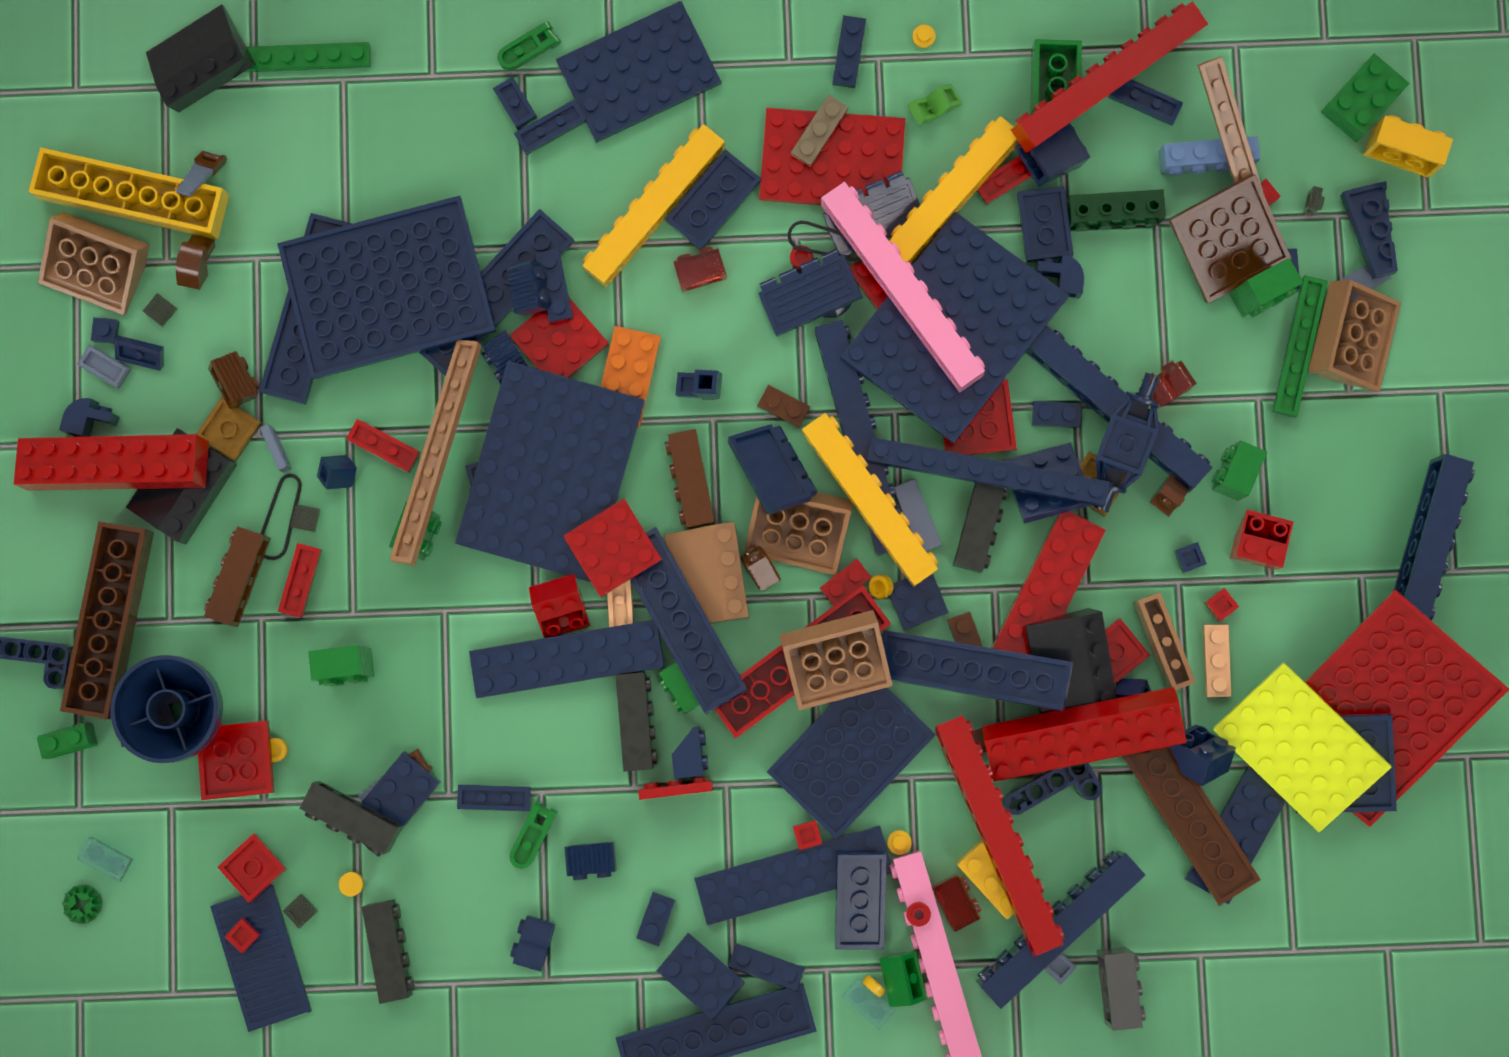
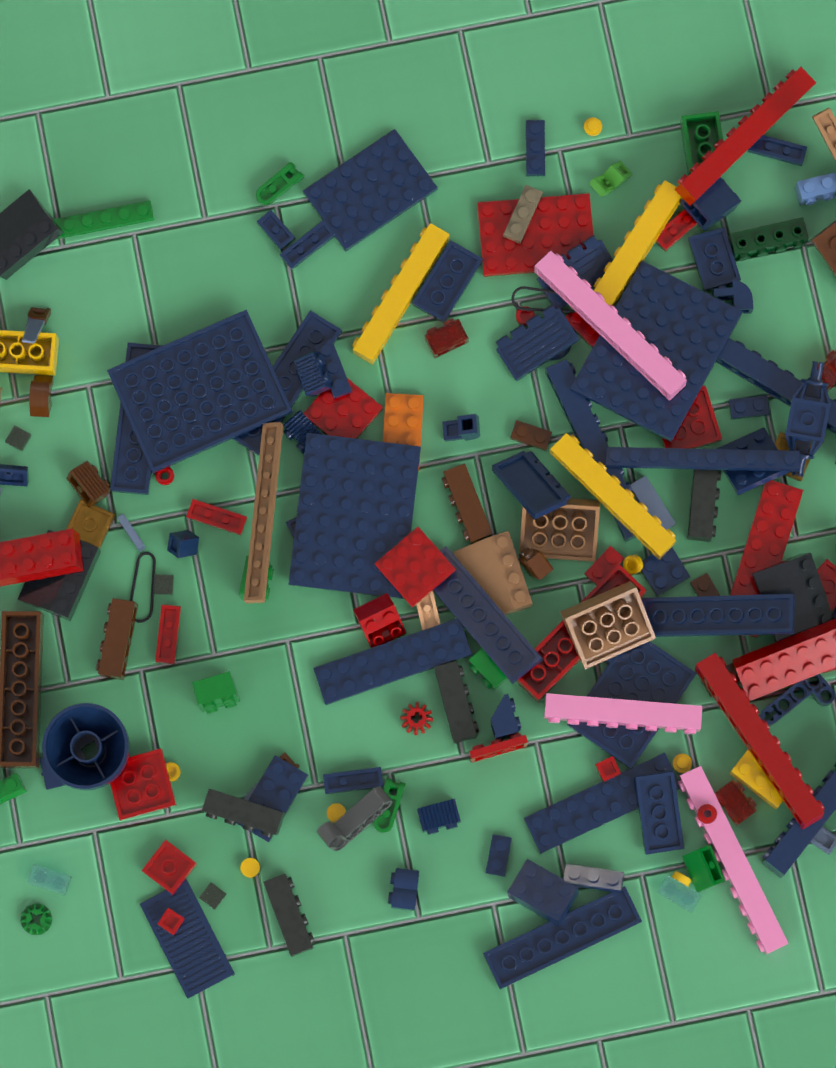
camera: 10 degrees left, 5 degrees down
none -> red plate [155,467,175,485]
none -> dark grey beam [317,786,392,851]
none -> yellow plate [327,803,346,823]
none -> red gear [400,702,433,736]
none -> bright pink brick [544,693,702,734]

